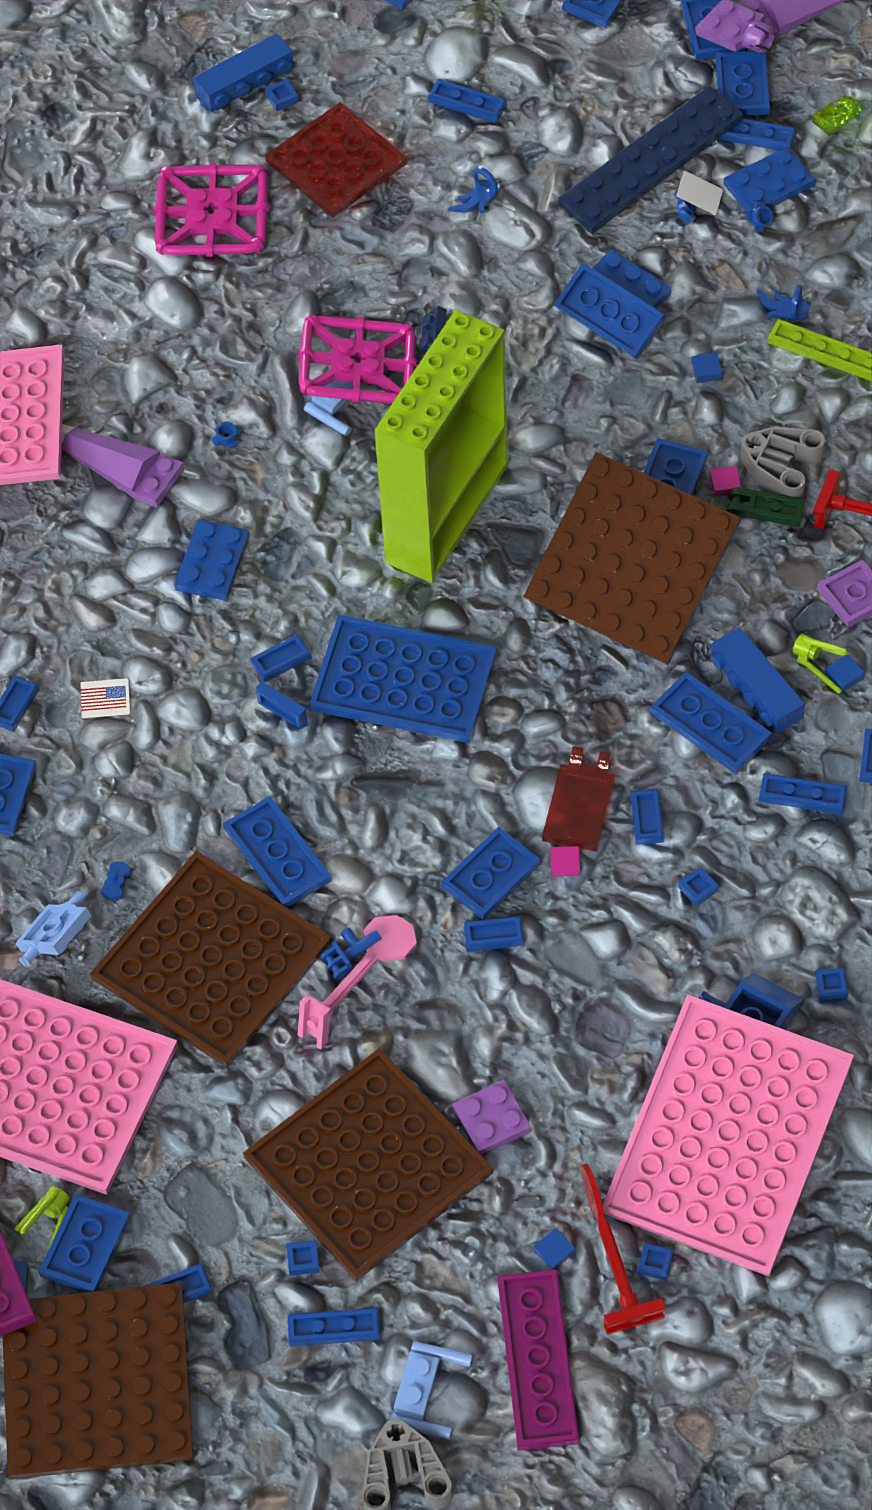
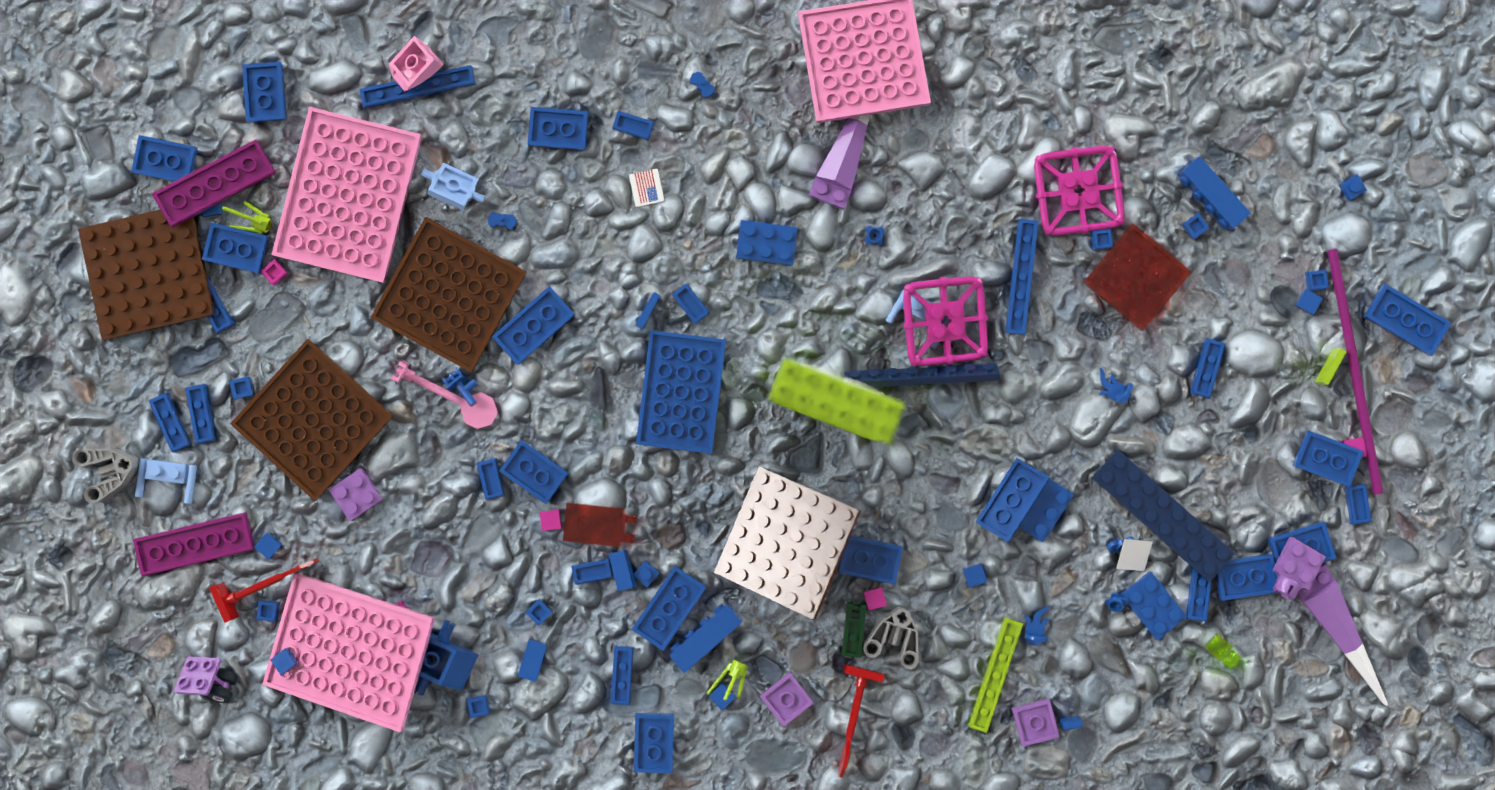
camera: 75 degrees right, 30 degrees up
none -> blue tile [149,393,192,453]
none -> medium lavender plate [174,657,237,703]
none -> dark pink tile [260,259,289,286]
none -> blue tile [270,648,298,675]
none -> blue tile [517,639,548,682]
none -> blue tile [608,549,637,591]
none -> blue plate [634,560,660,587]
none -> blue plate [1005,219,1039,335]
none -> blue tile [1091,229,1114,251]

